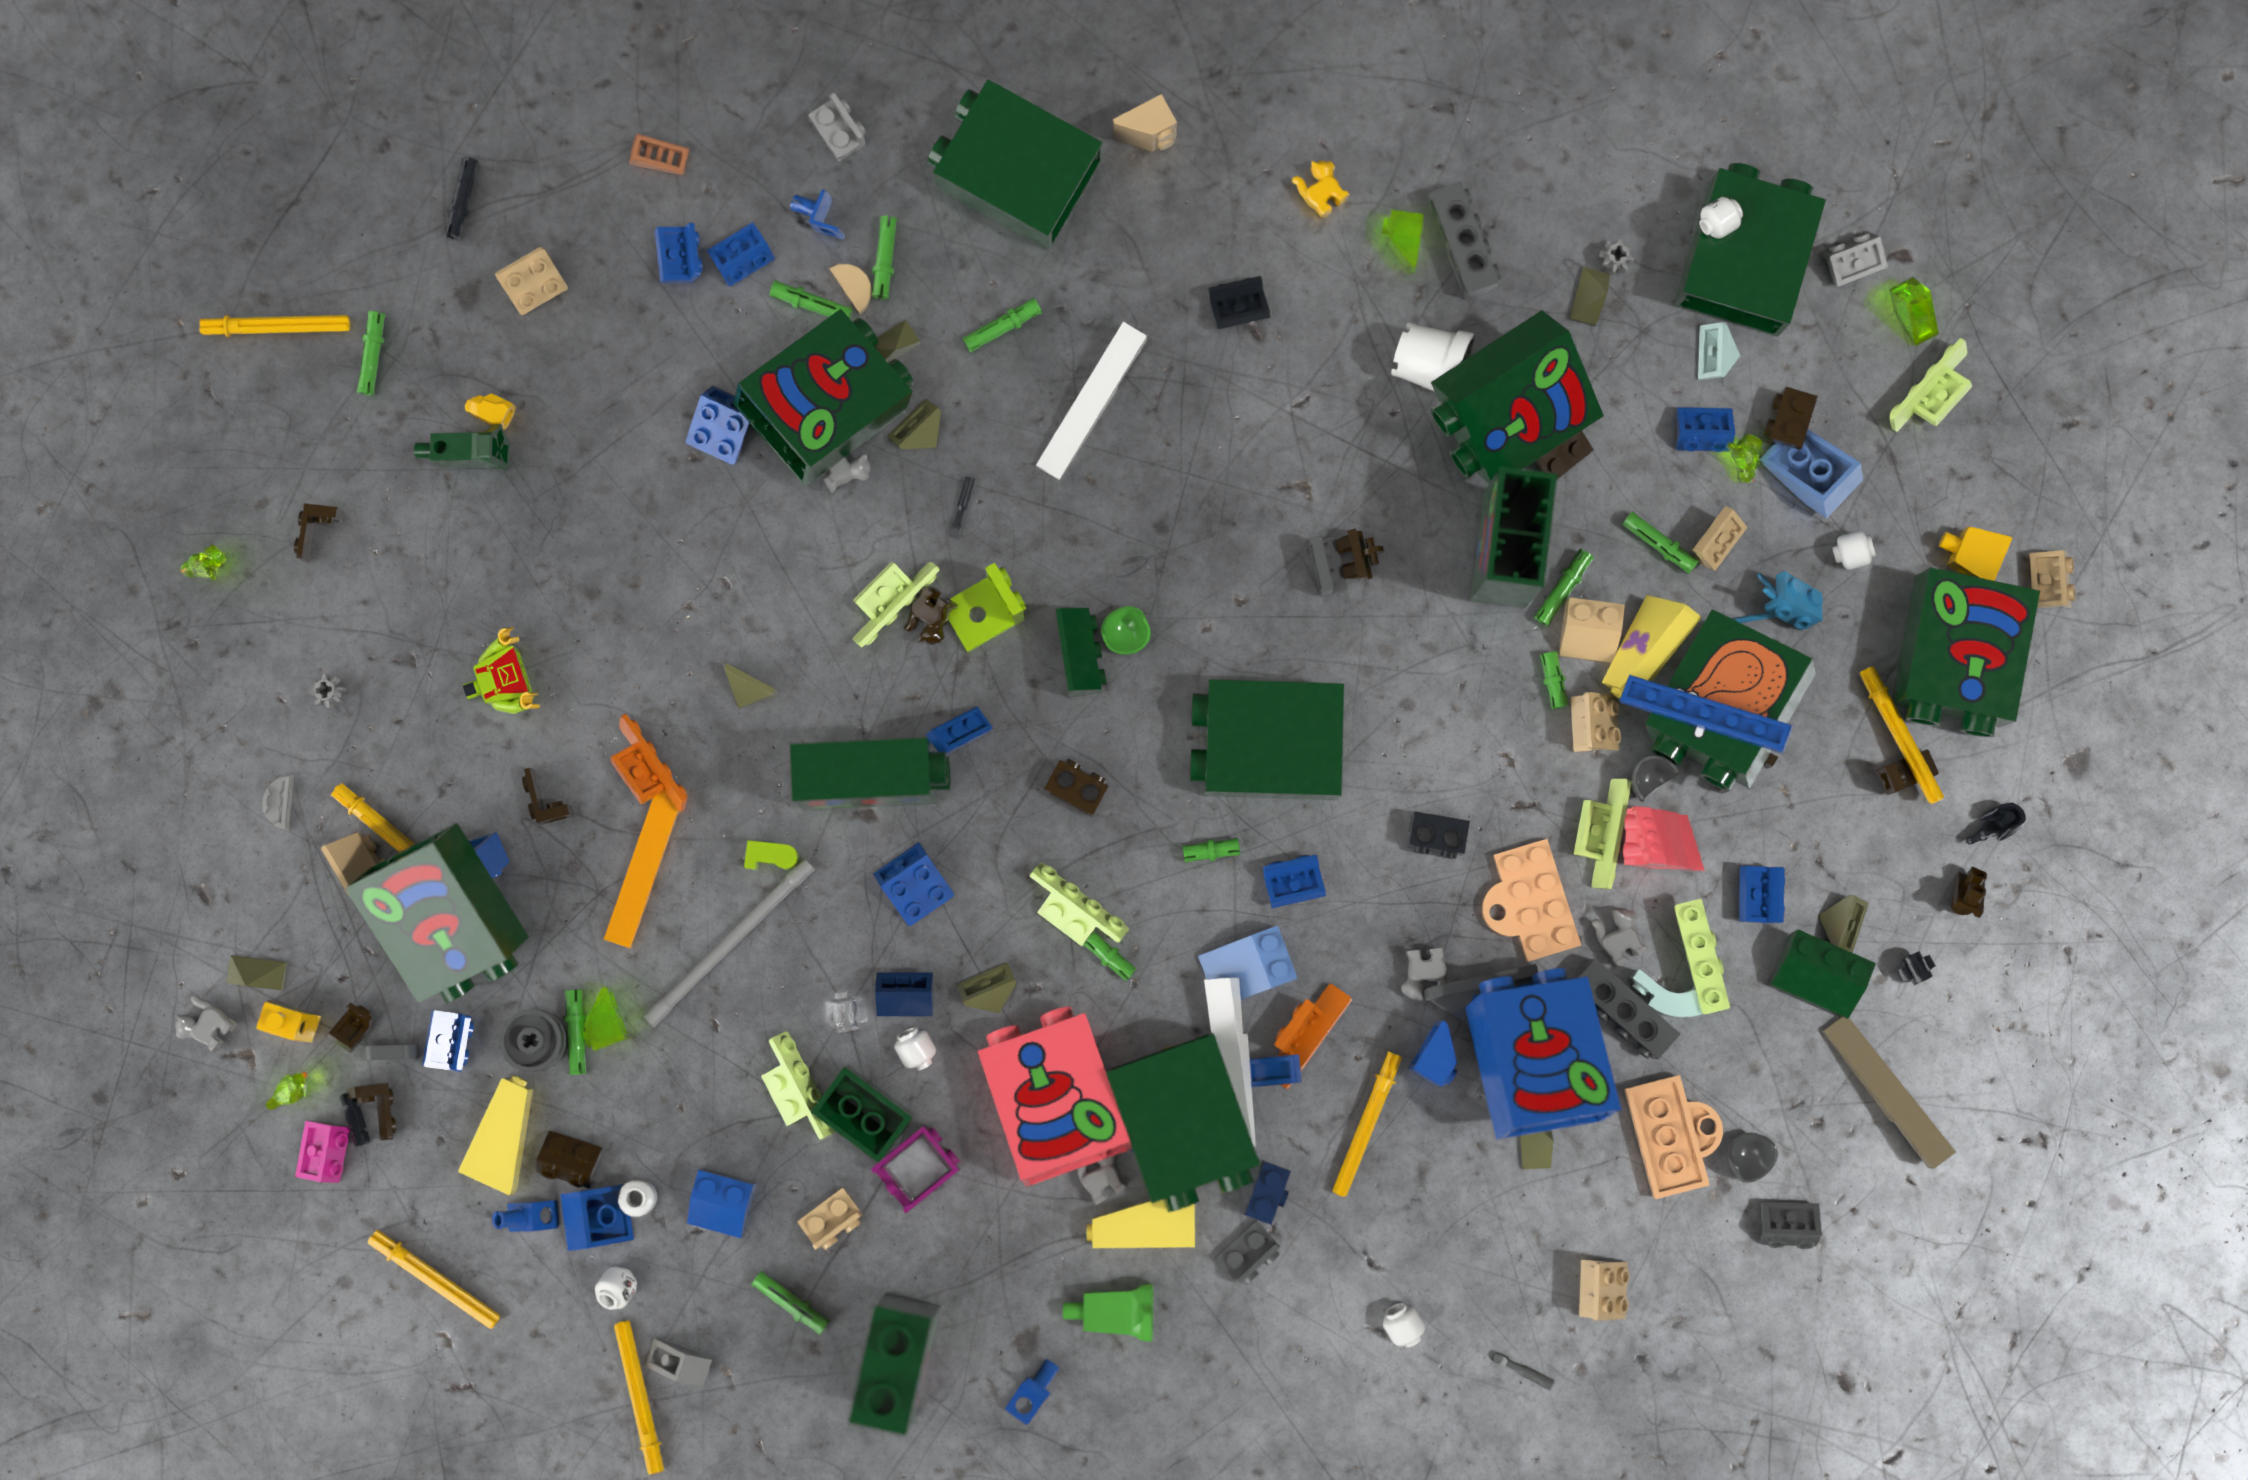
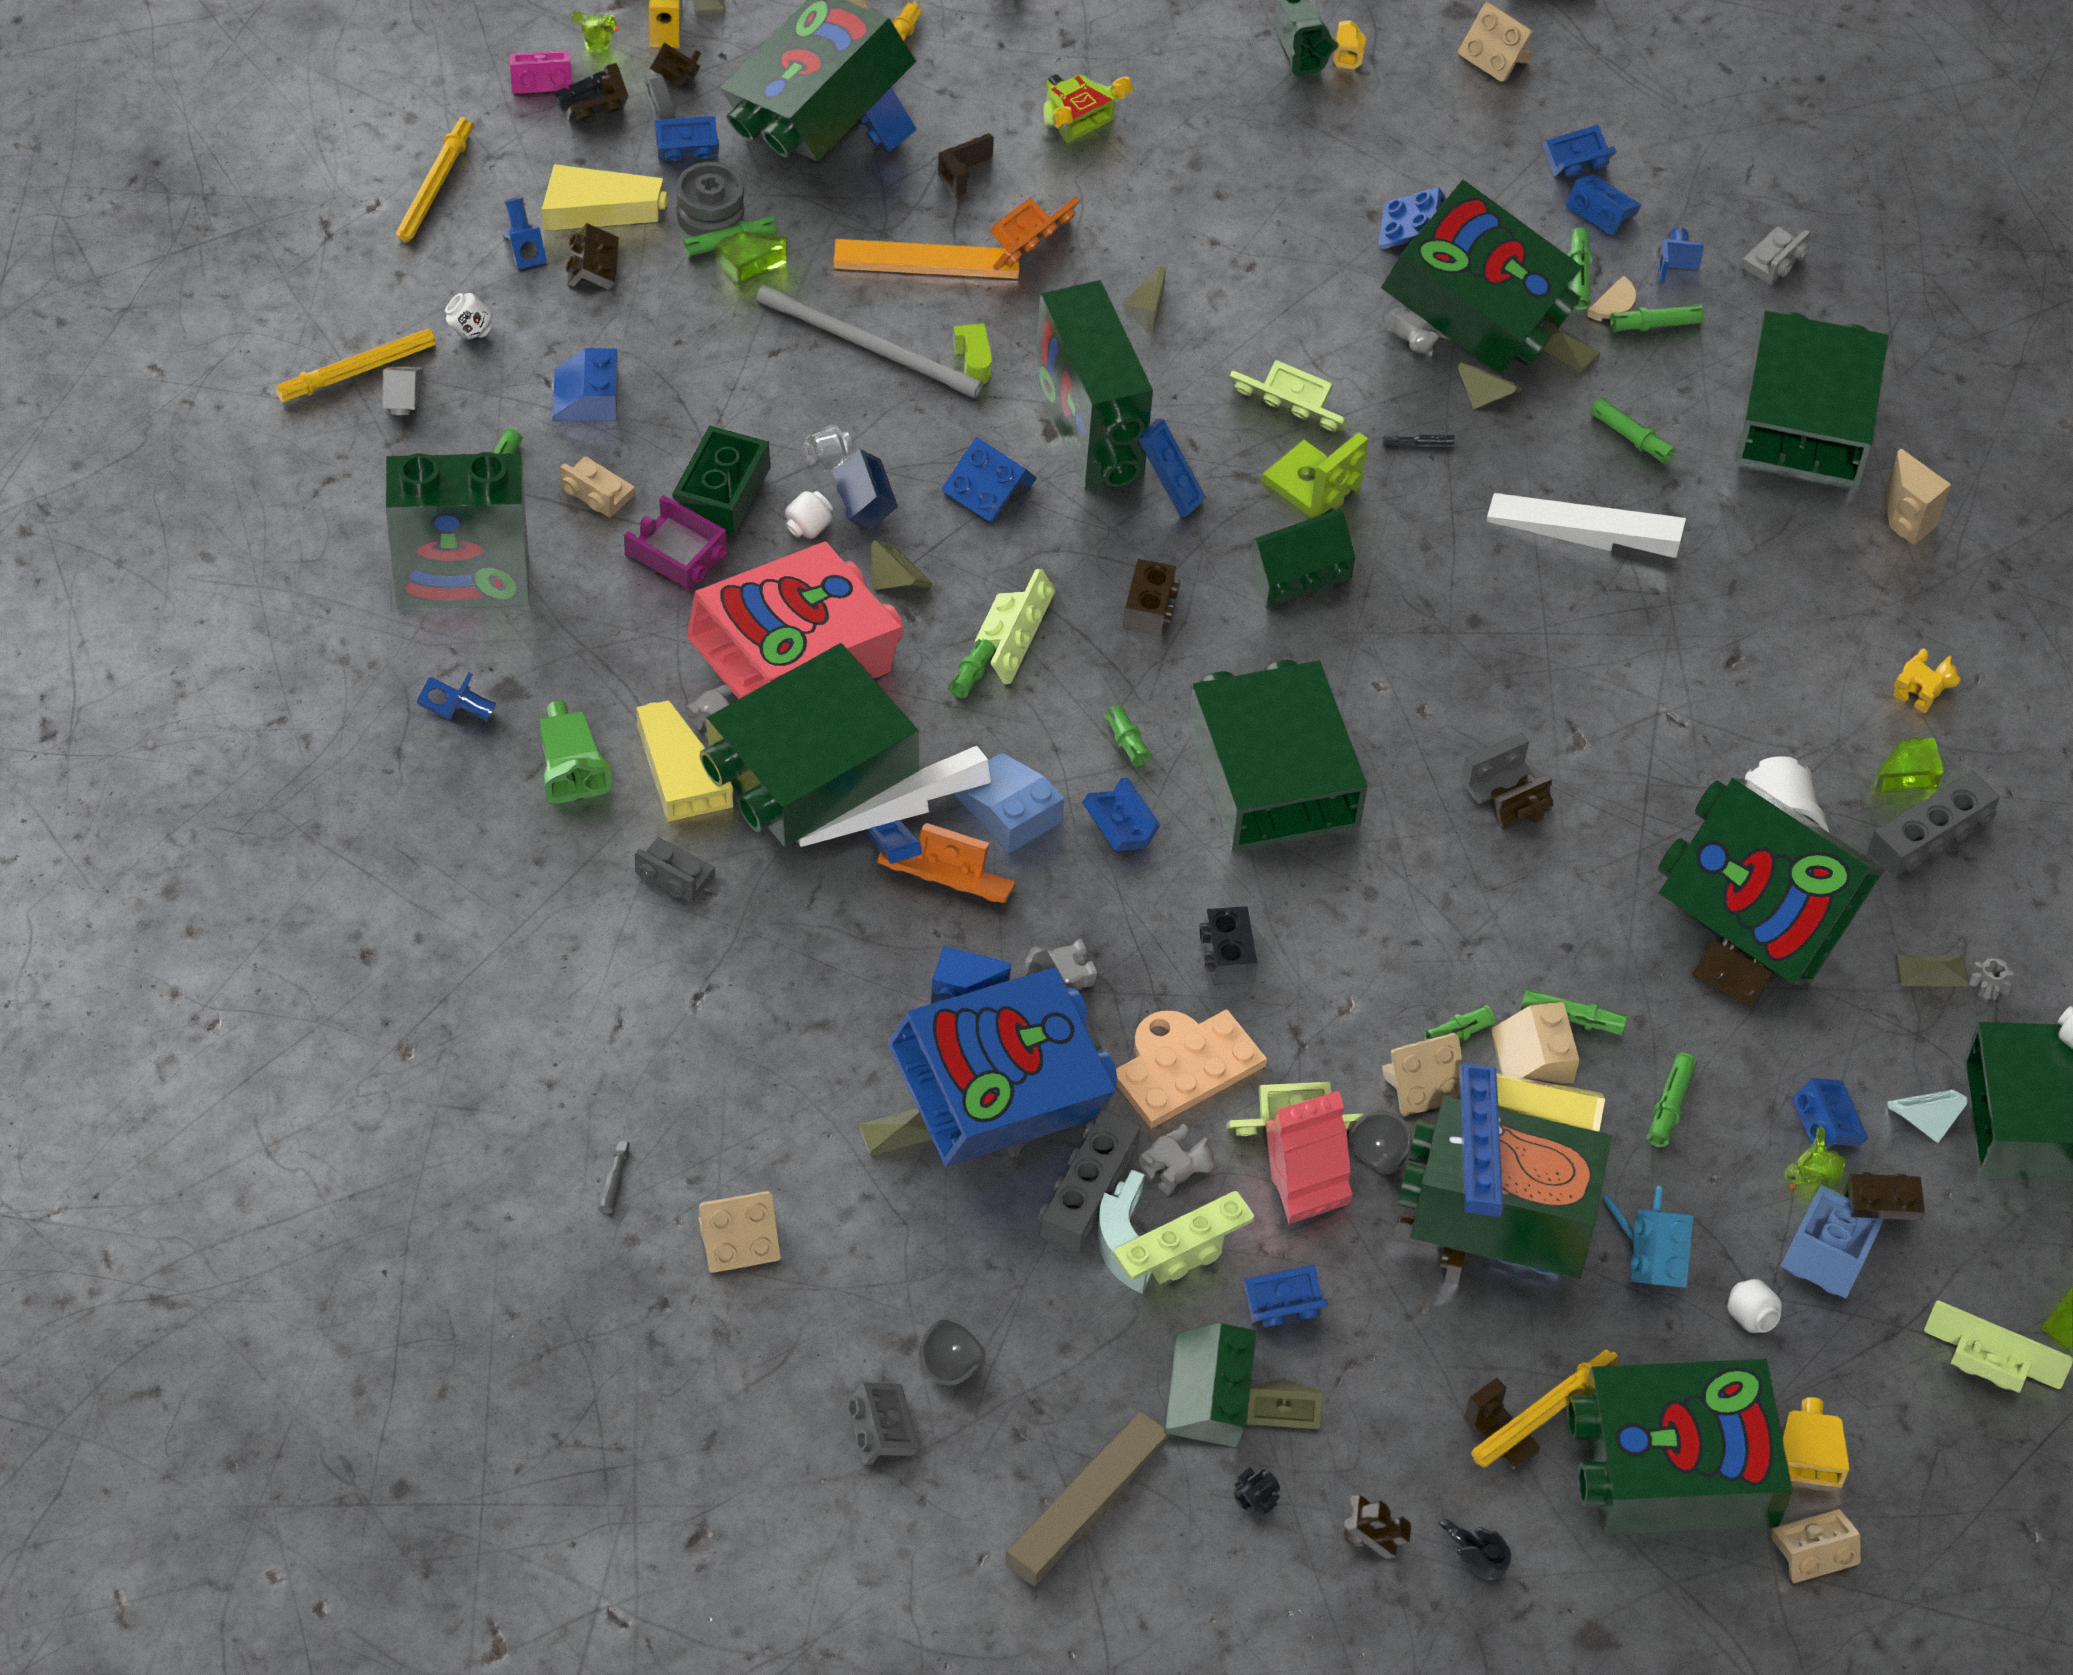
camera: 70 degrees right, 30 degrees down
blue slope [560,1184,634,1251] -> none
white head [618,1179,657,1217] -> none
nougat slope [628,133,689,176] -> none
yellowish green bracket [761,1031,836,1140] -> none
dark brown animal [904,586,958,645] -> none
bright green helmet [1101,606,1151,655] -> none
black bracket [1208,276,1270,330] -> none
dark blue brick [1244,1160,1291,1225] -> none
yellow axle [1332,1051,1403,1197] -> none
white head [1383,1303,1425,1347] -> none
dark green brick [1470,466,1558,608] -> none
light nougat plate [1624,1075,1723,1199] -> none
tan bracket [1693,506,1748,571] -> none

